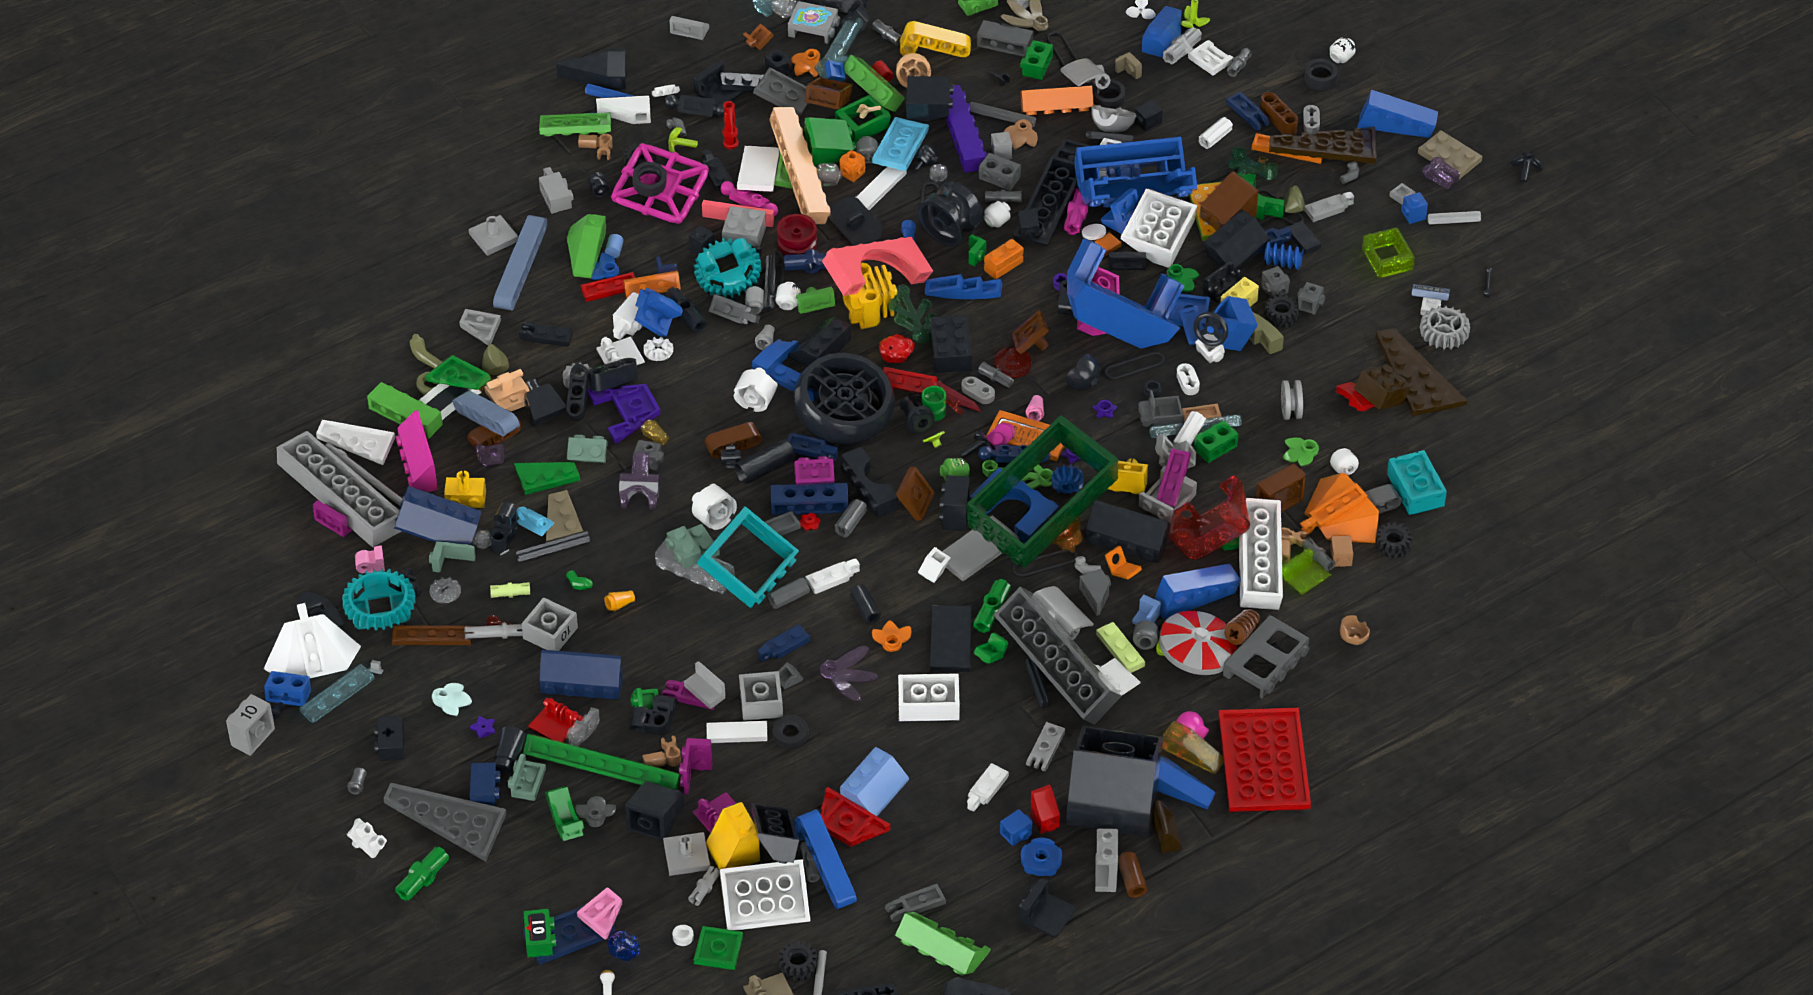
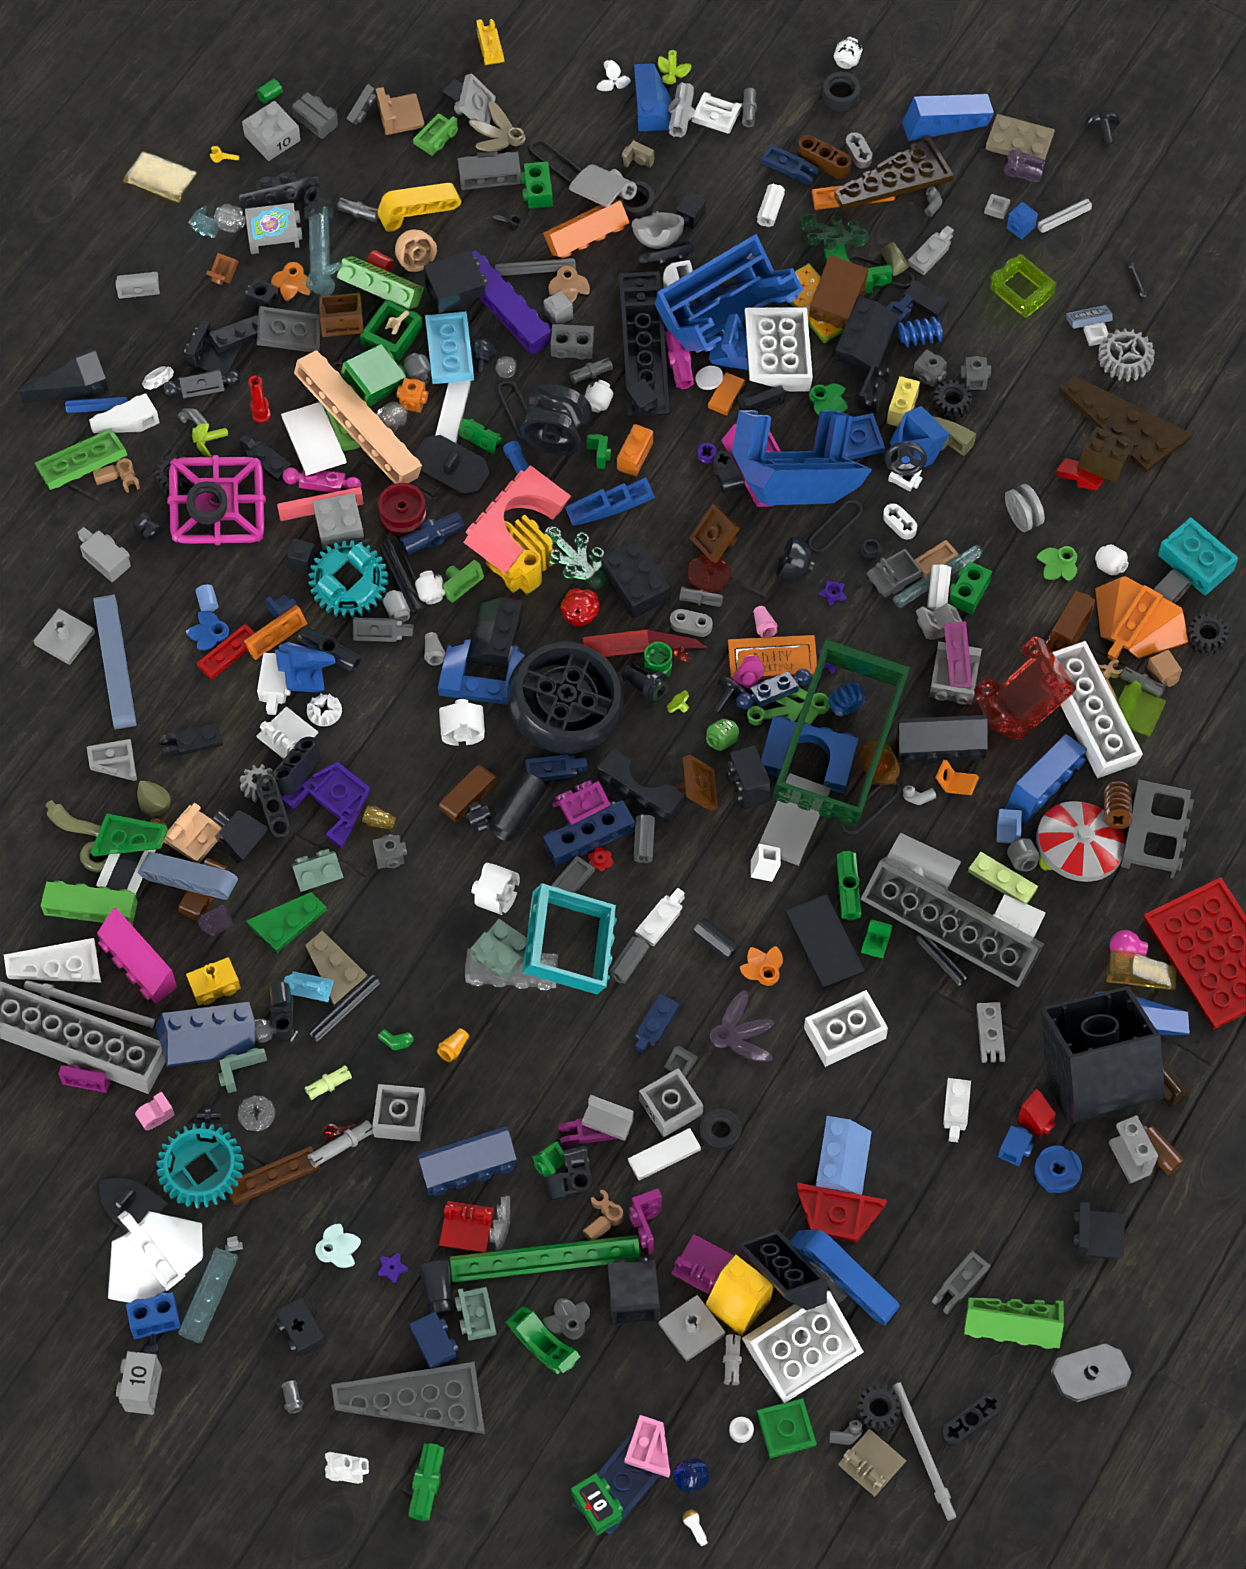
camera: 25 degrees left, 15 degrees up
bright green wedge [567,214,606,278] -> none
clear purple connector [619,452,660,510] -> none
blue tile [825,60,846,82] -> none
dark grey slope [1079,569,1111,616] -> none
yellow brick [1108,459,1148,494] -> none
blue tile [1179,306,1204,346] -> none
medium nougat hair [1340,615,1370,645] -> none
none -> green hinge [458,418,503,454]
none -> dark grey arm [829,1420,863,1445]

